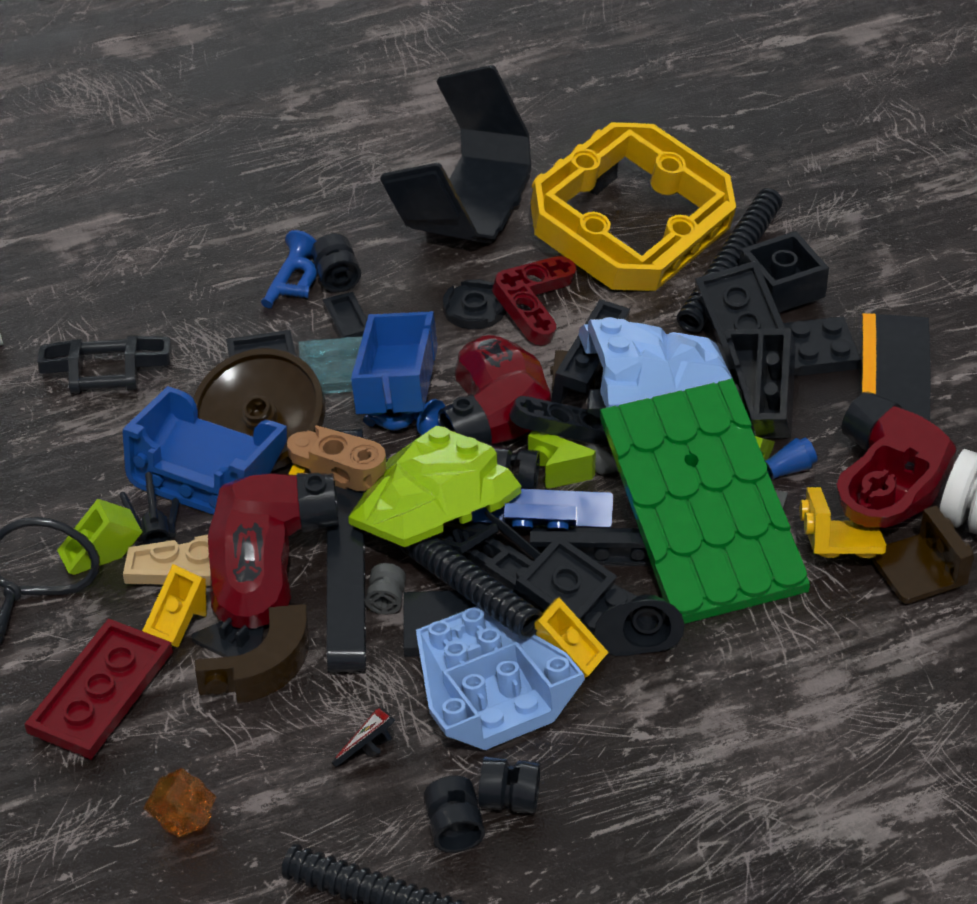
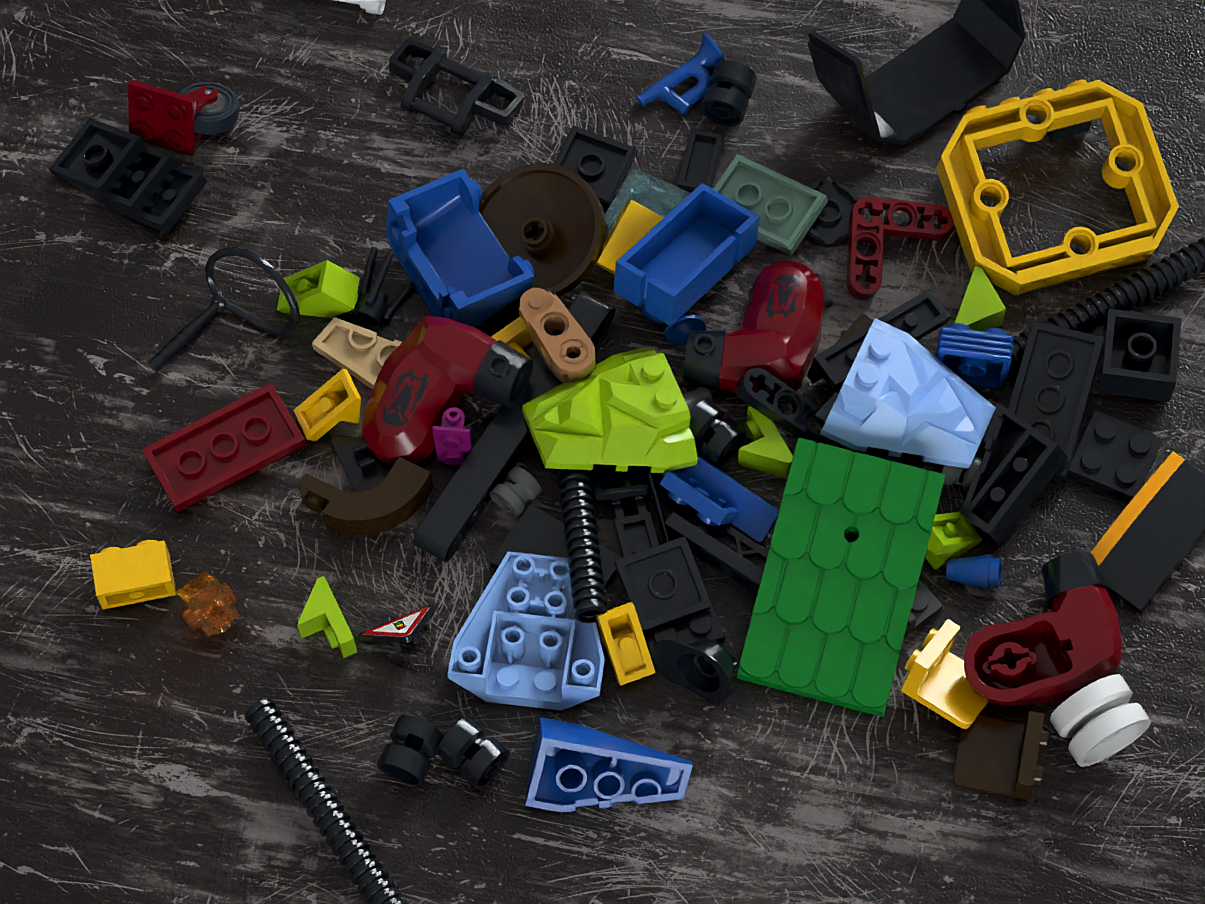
camera: 35 degrees right, 20 degrees up
none -> yellow brick [90,540,176,610]
none -> lime slope [297,576,357,658]
none -> magenta hinge [432,407,472,466]
none -> blue wedge [525,717,693,812]
none -> yellow hinge [596,199,664,275]
none -> sand green tile [713,154,828,256]
none -> blue brick [936,323,1014,389]
none -> lime slope [955,266,1006,332]

